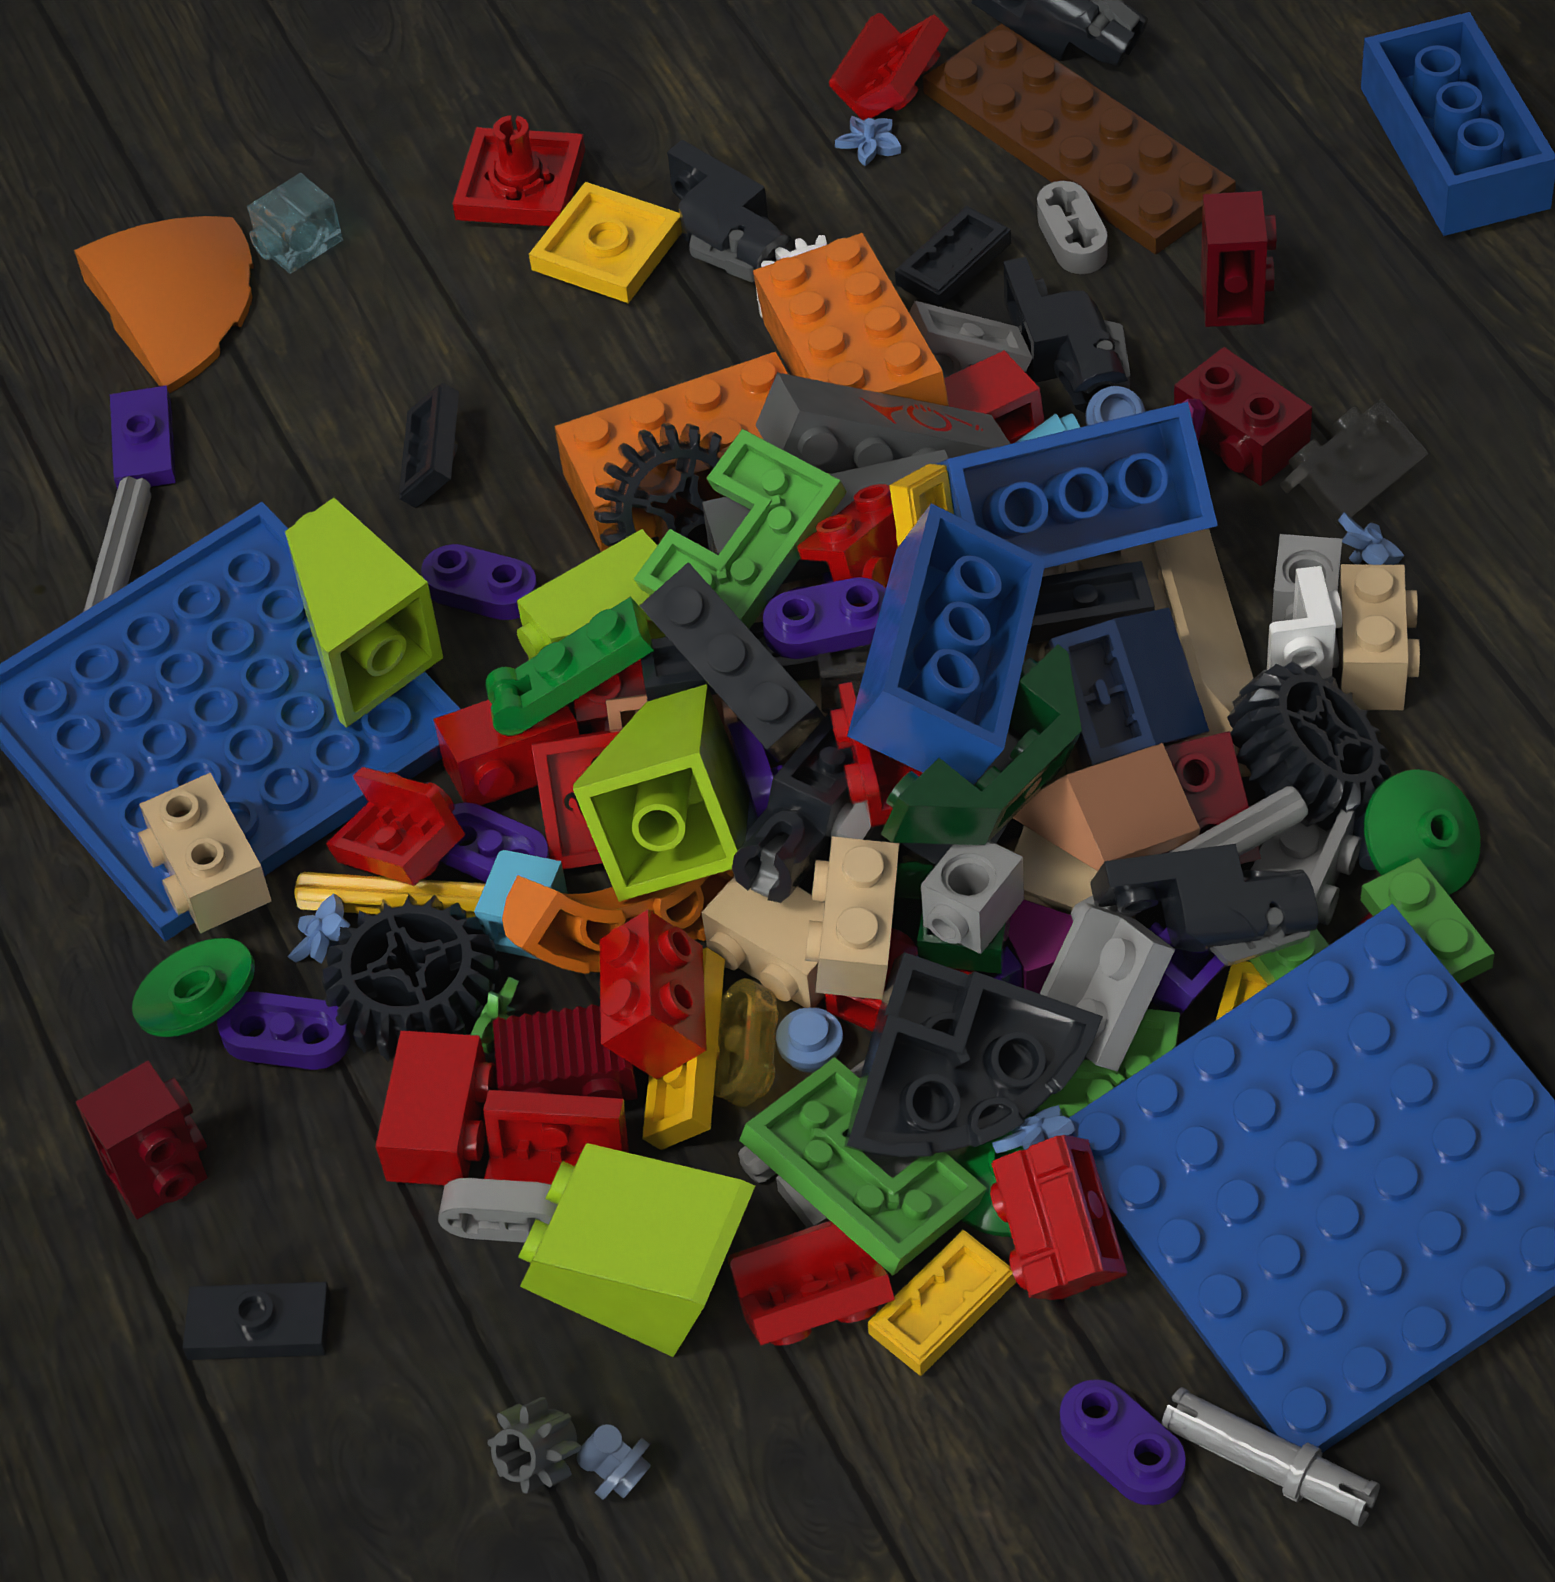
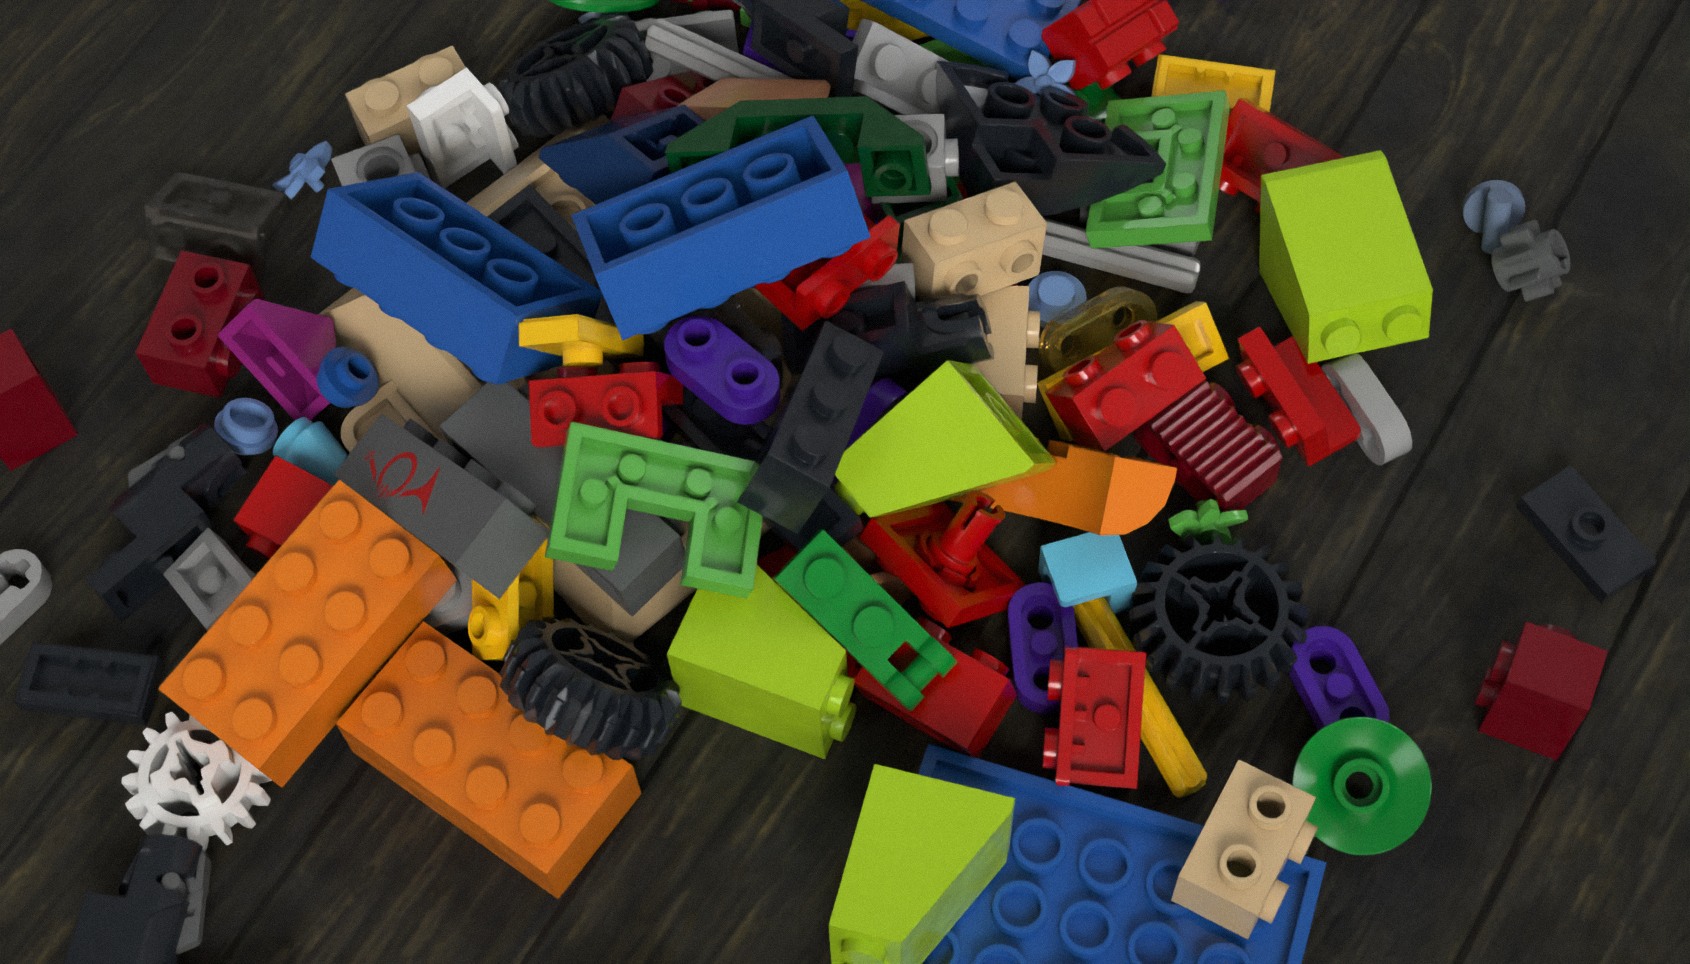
camera: 125 degrees left, 10 degrees up
medium blue plant [288,893,350,964] -> none
red brick [376,1031,496,1185] -> none
dark purple plate [421,544,538,620] -> none

